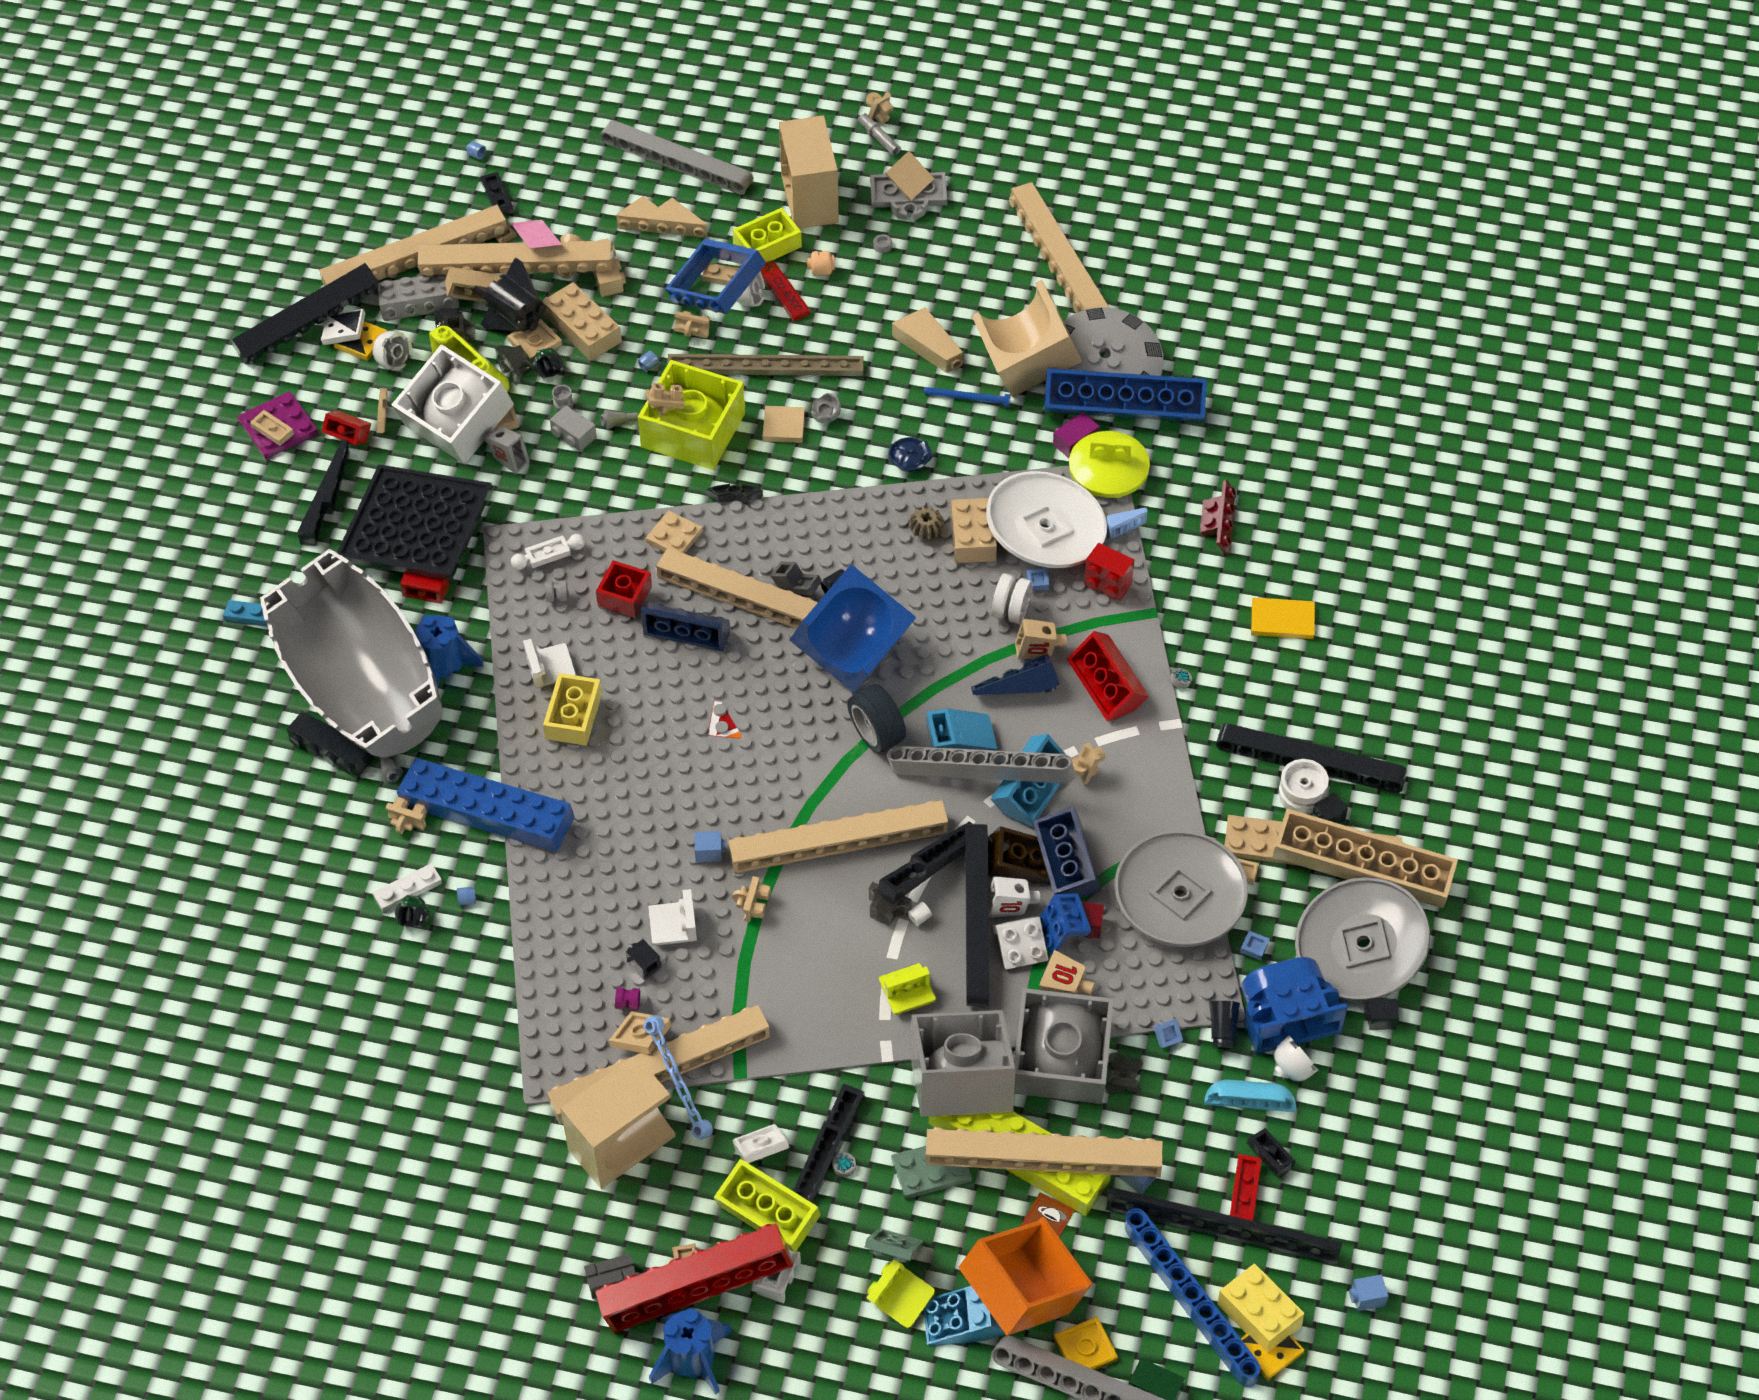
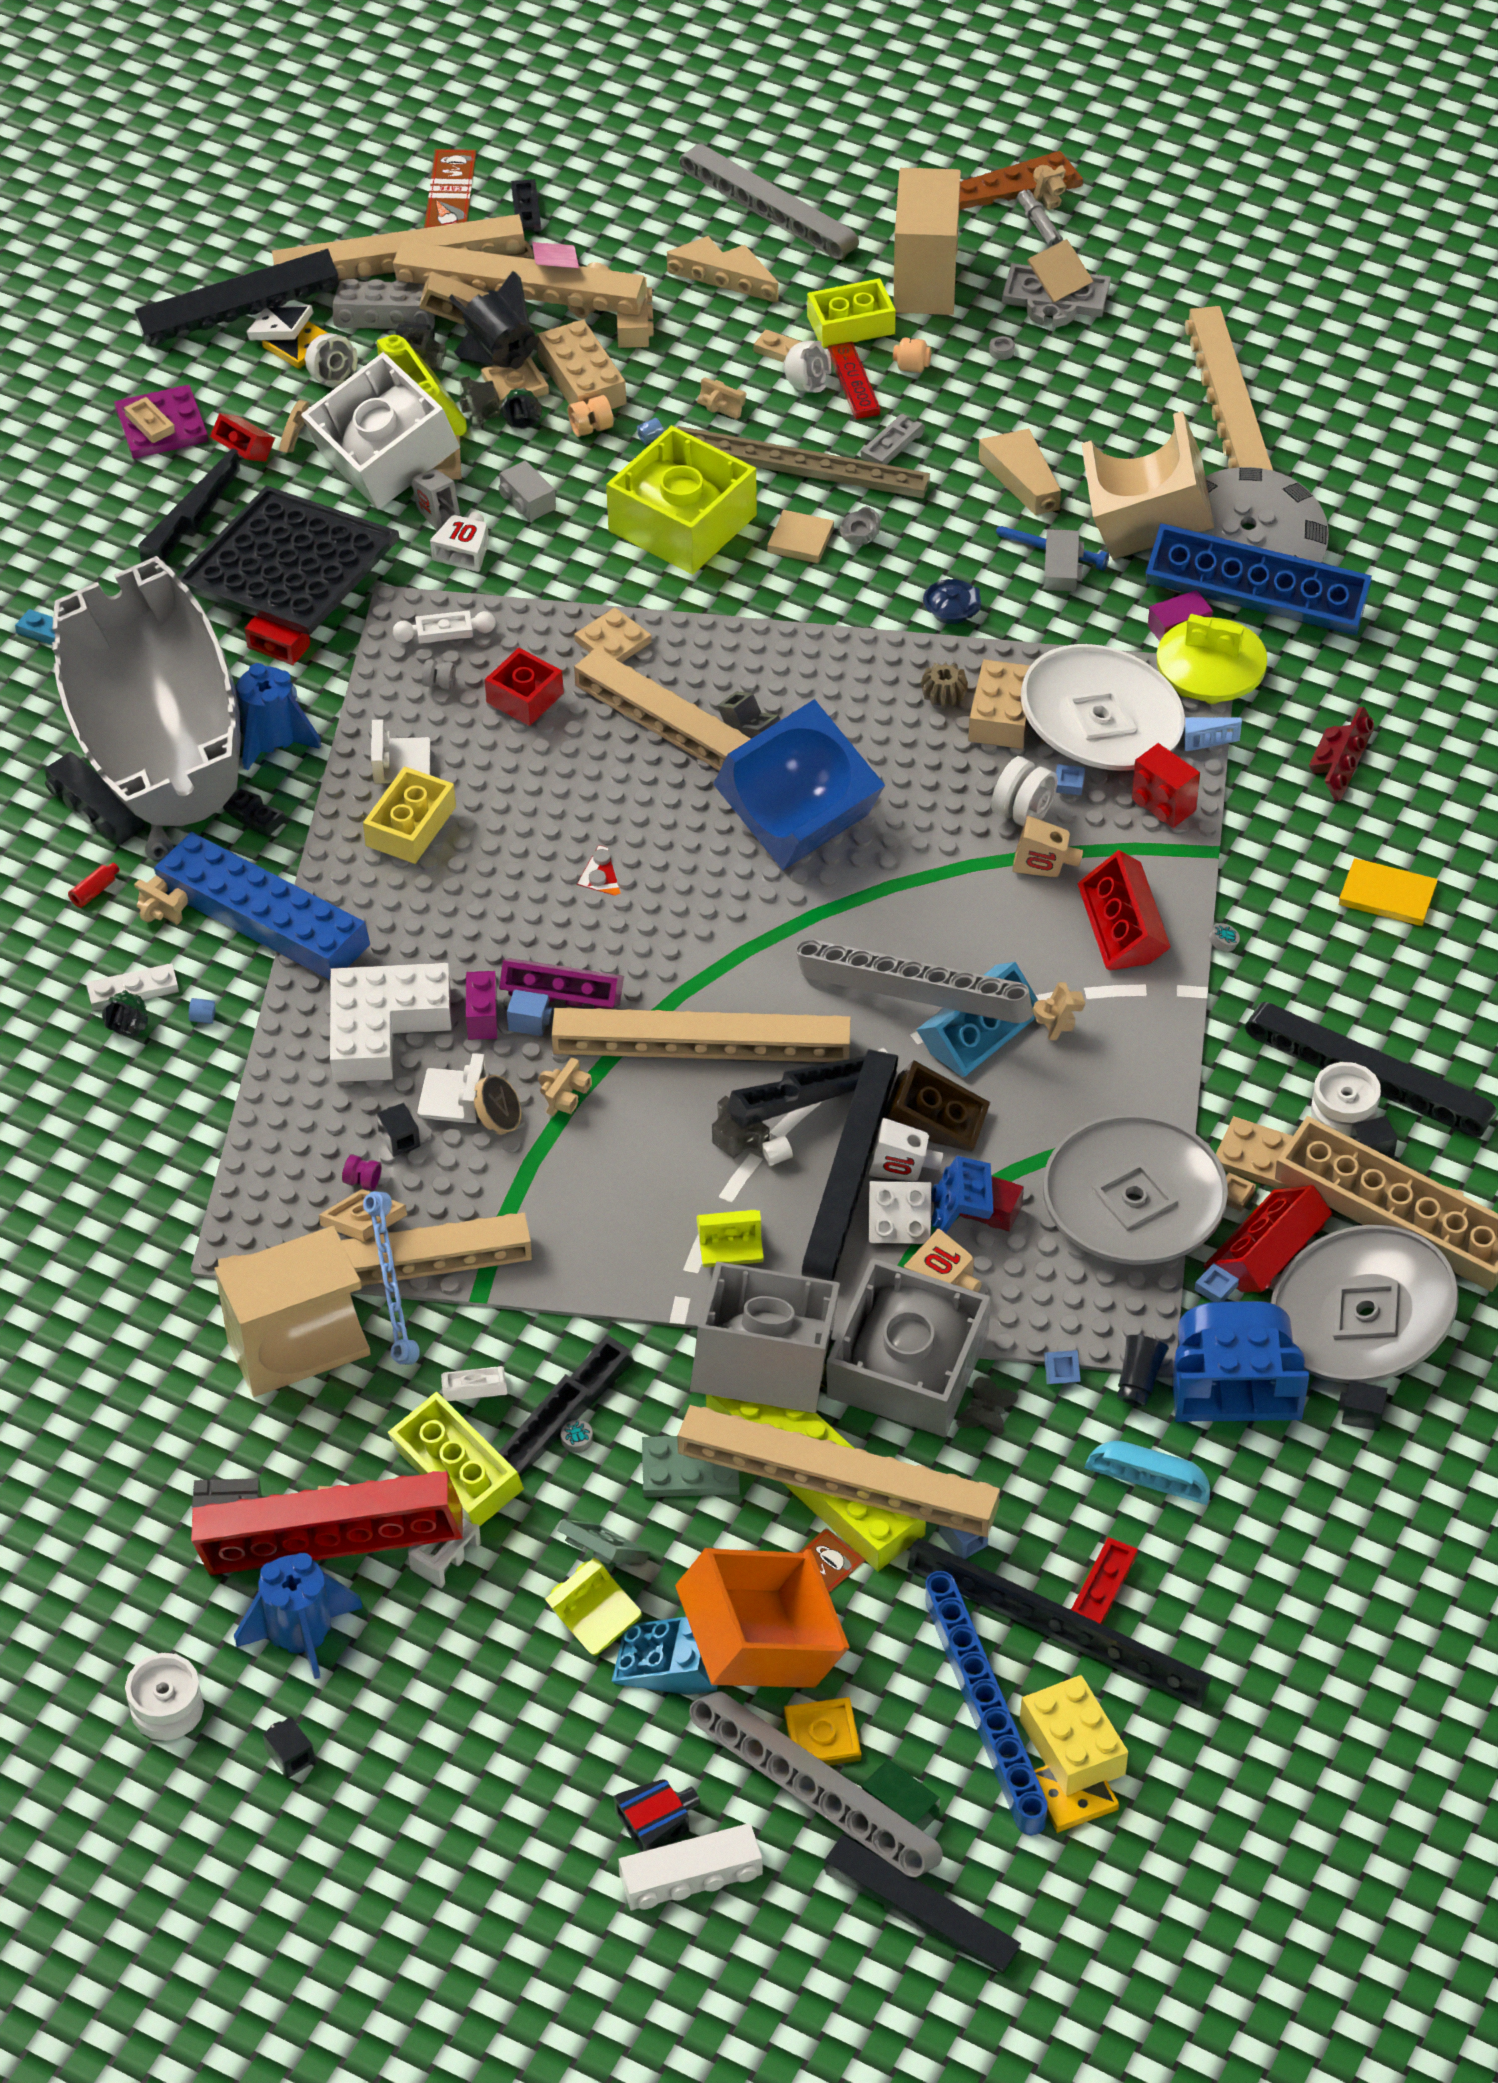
camera: 15 degrees right, 5 degrees down
medium blue hose [466,141,486,160] -> none
light grey wheel [552,385,573,412] -> none
light grey cone [601,410,638,430] -> none
dark blue slope [641,603,730,652] -> none
tan hips [645,383,685,415] -> none
blue window [665,239,766,314] -> none
black tile [706,484,763,504] -> none
black wheel [847,684,906,753] -> none
dark azure slope [926,709,998,751] -> none
dark blue wedge [971,653,1060,695] -> none
dark blue slope [1033,806,1102,898] -> none
black brick [1247,1128,1296,1178] -> none
white cylinder [1274,1036,1318,1081] -> none
medium blue brick [1349,1274,1388,1311] -> none
none -> red cylinder [68,862,120,908]
none -> black slope [223,788,287,837]
none -> white piece [330,963,451,1082]
none -> sticker [424,149,476,228]
none -> white torso [430,512,489,572]
none -> magenta brick [466,971,498,1040]
none -> tile [474,1074,521,1135]
none -> magenta brick [499,958,624,1009]
none -> light nougat wheel [568,395,614,437]
none -> light grey plate [861,414,925,465]
none -> dark orange wing [959,151,1083,210]
none -> light grey brick [1044,529,1084,591]
none -> red slope [1203,1185,1333,1293]

